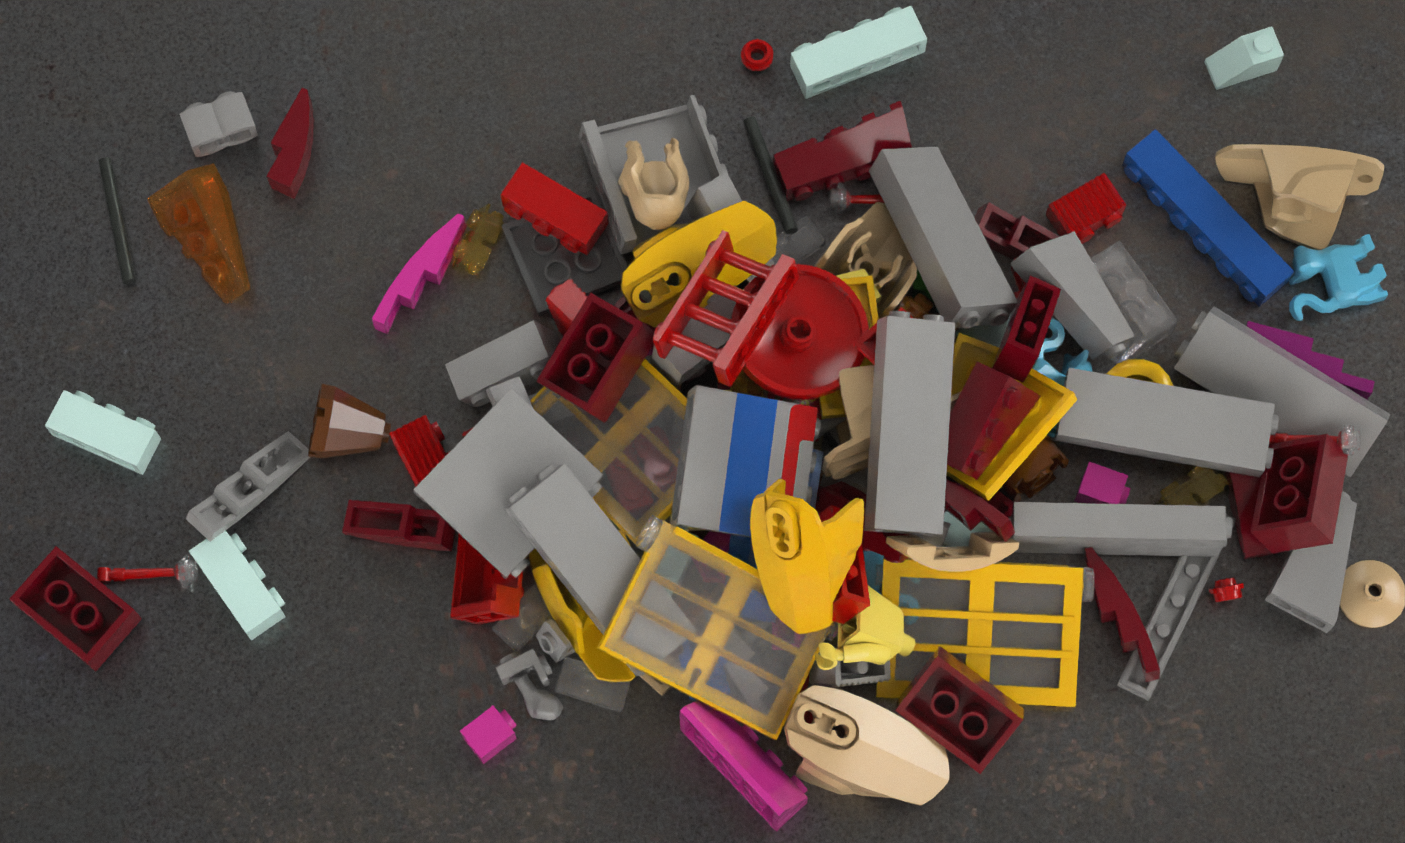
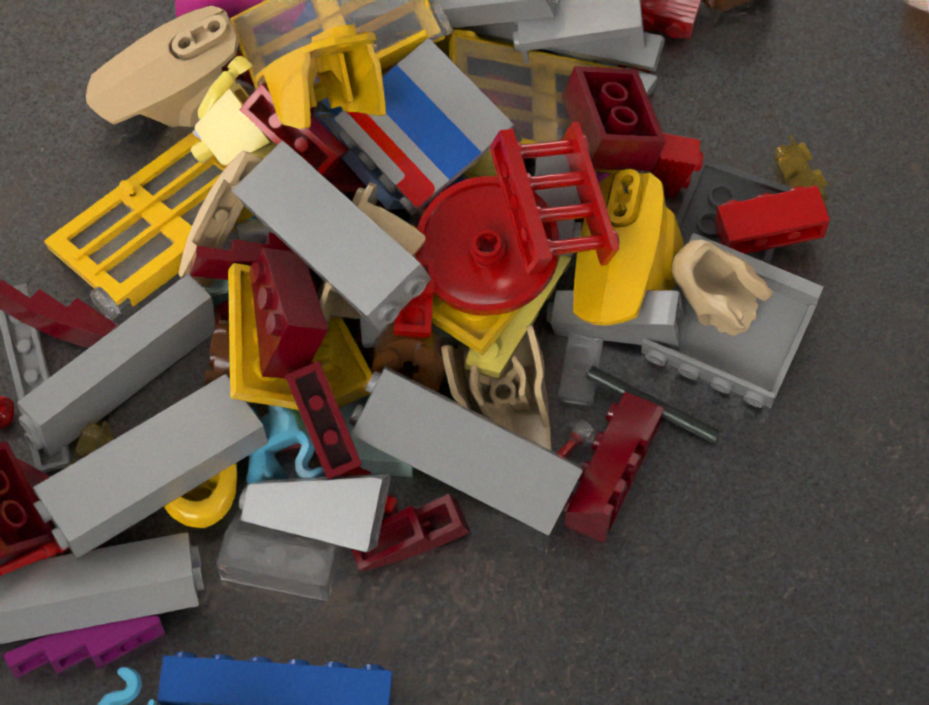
camera: 135 degrees right, 10 degrees down
dark pink slope [372,214,467,334] -> none
light grey wedge [445,320,560,407] -> none
red plate [741,39,774,71] -> none
light aqua brick [790,6,927,99] -> none
dark red brick [895,646,1024,774] -> none
red brick [1046,173,1126,244] -> none
dark pink brick [1074,462,1131,504] -> none

